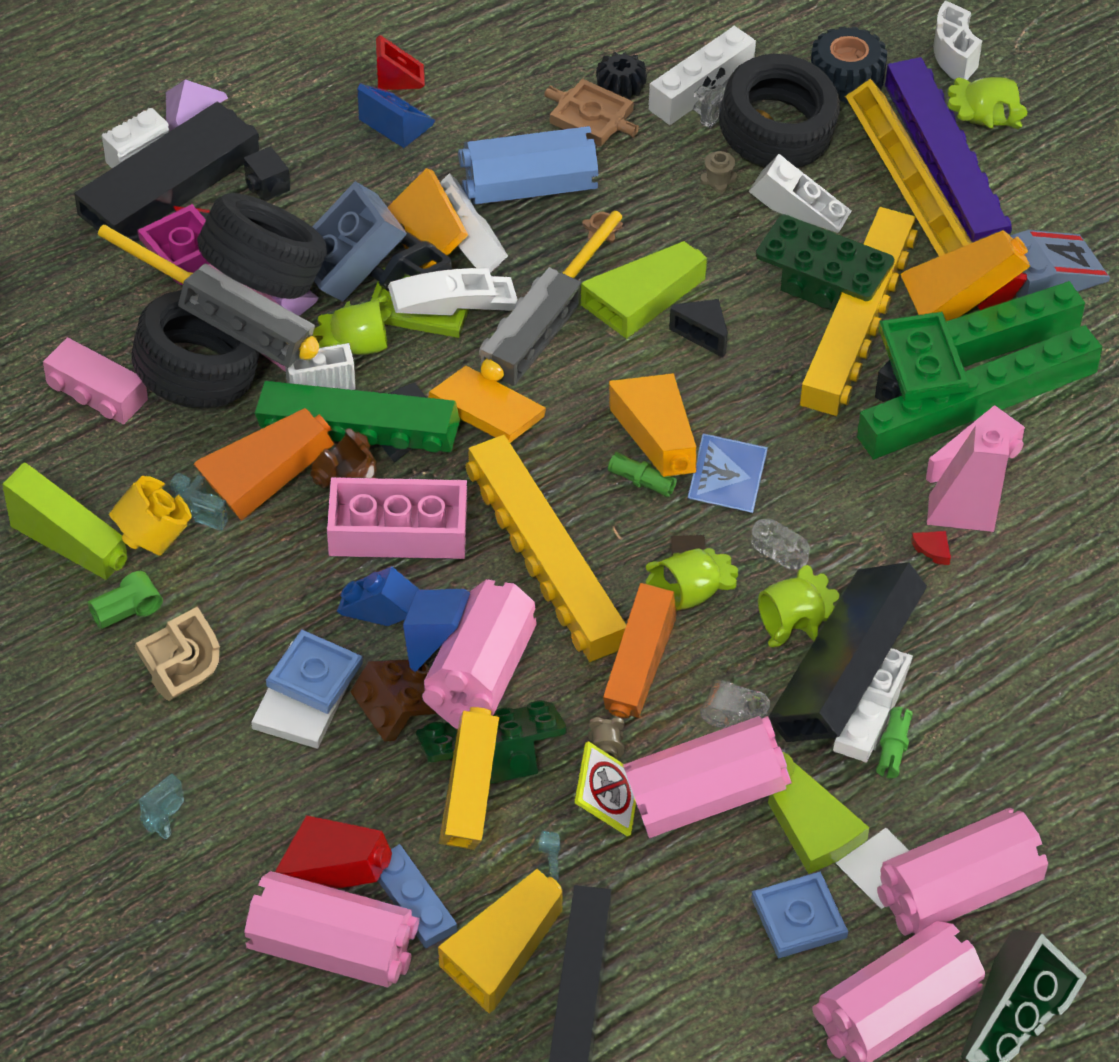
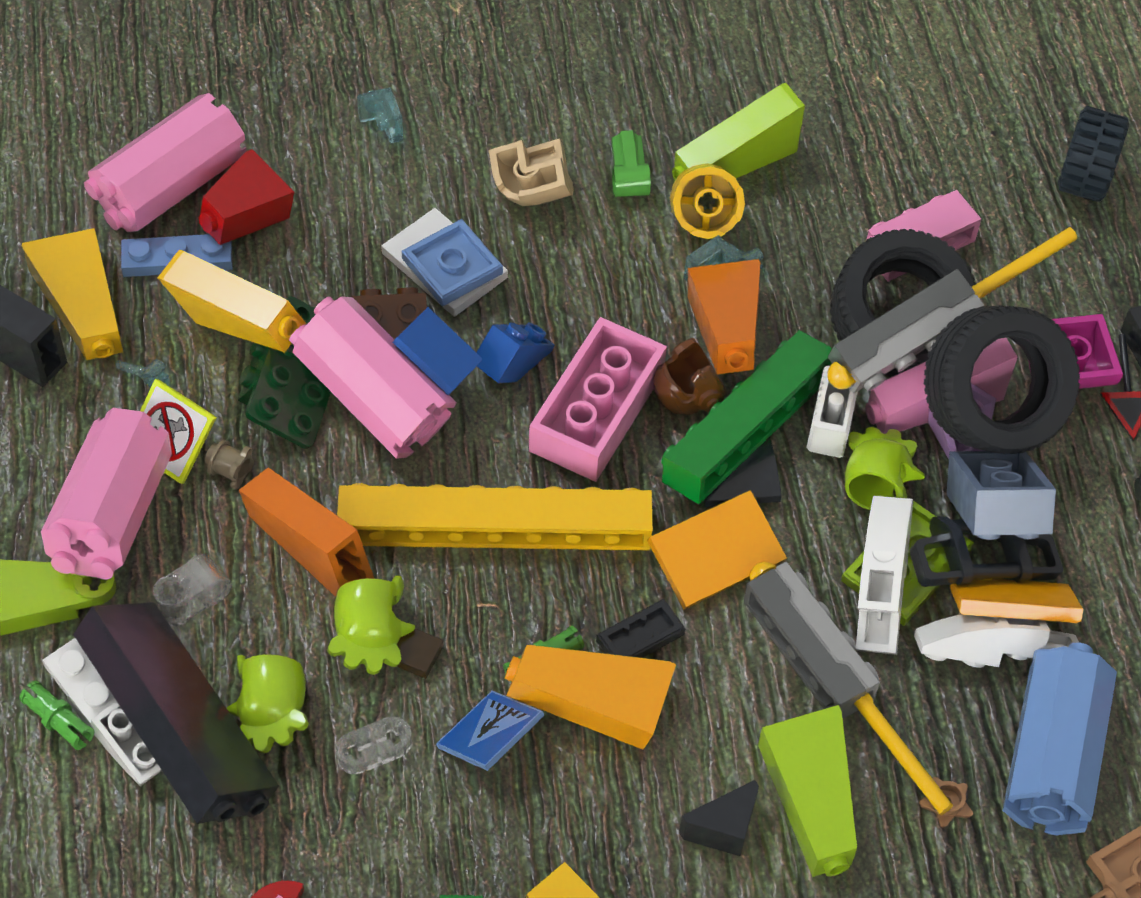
camera: 115 degrees right, 5 degrees up
none -> black plate [596,598,686,658]

